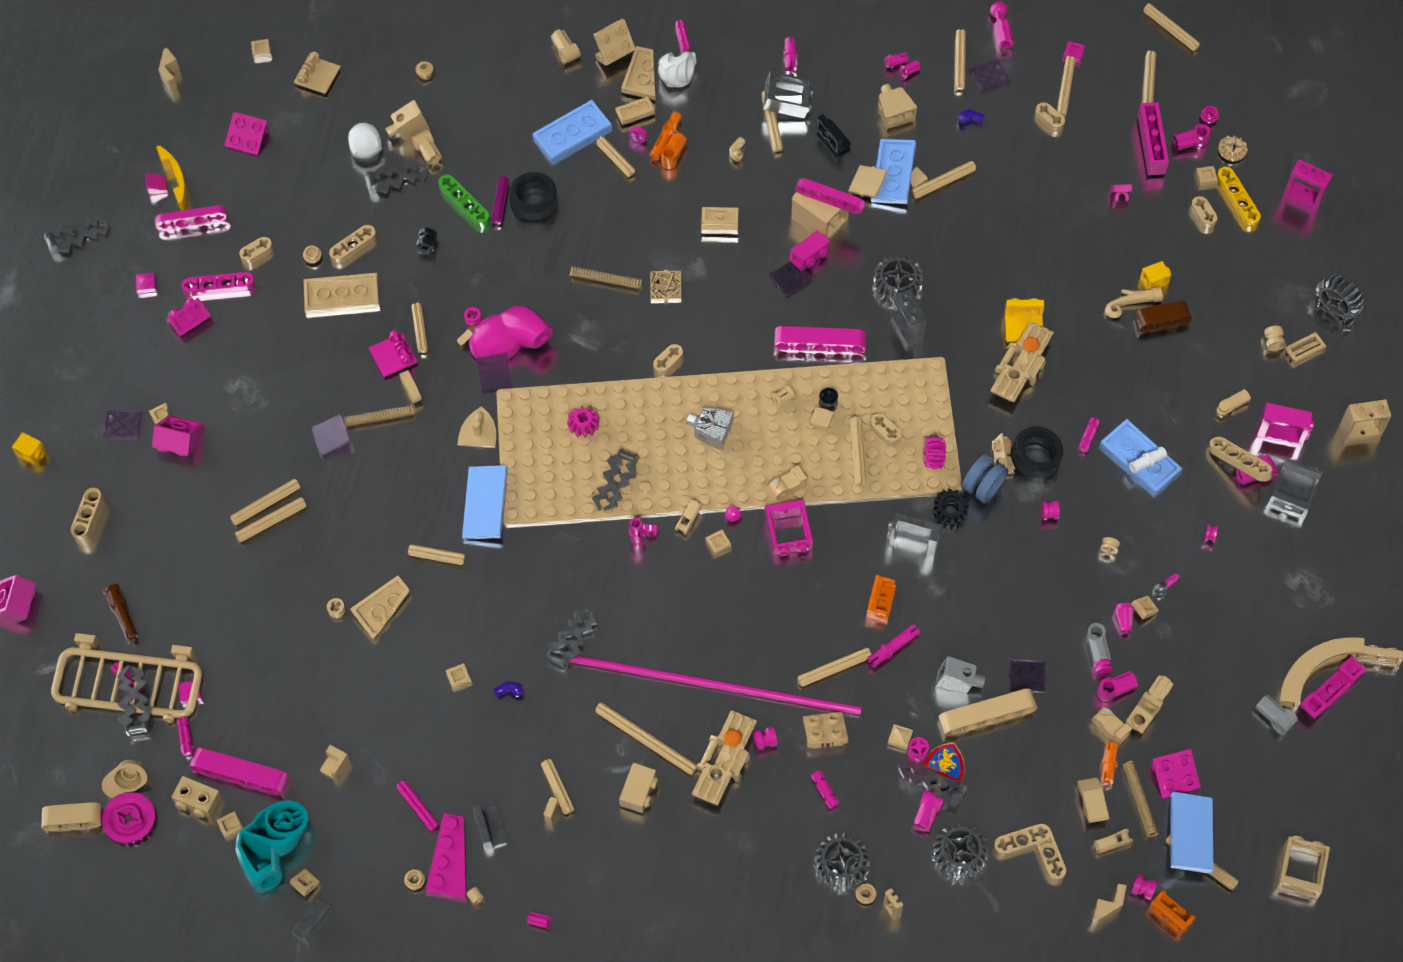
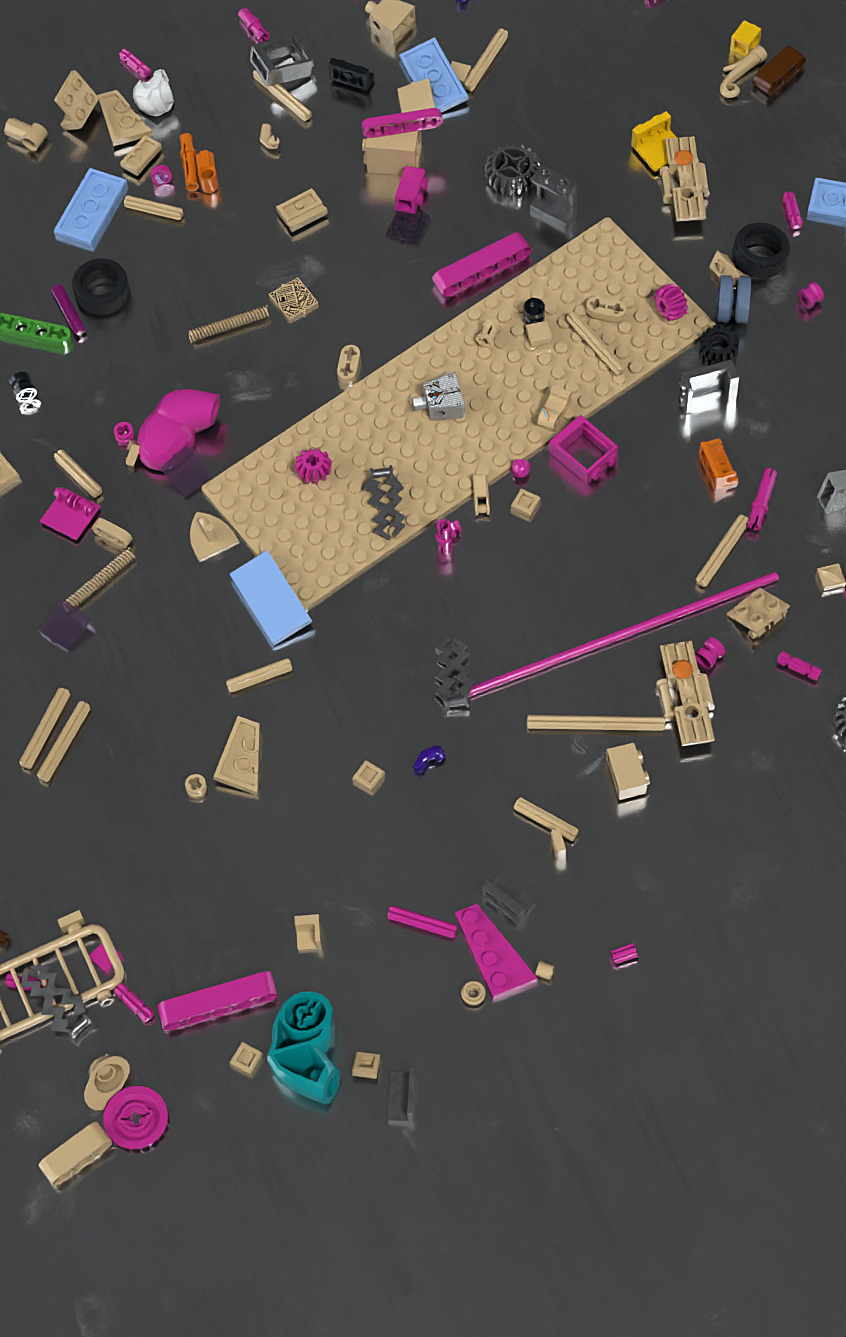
camera: 30 degrees left, 0 degrees up
tan brick [171,776,222,819] -> none

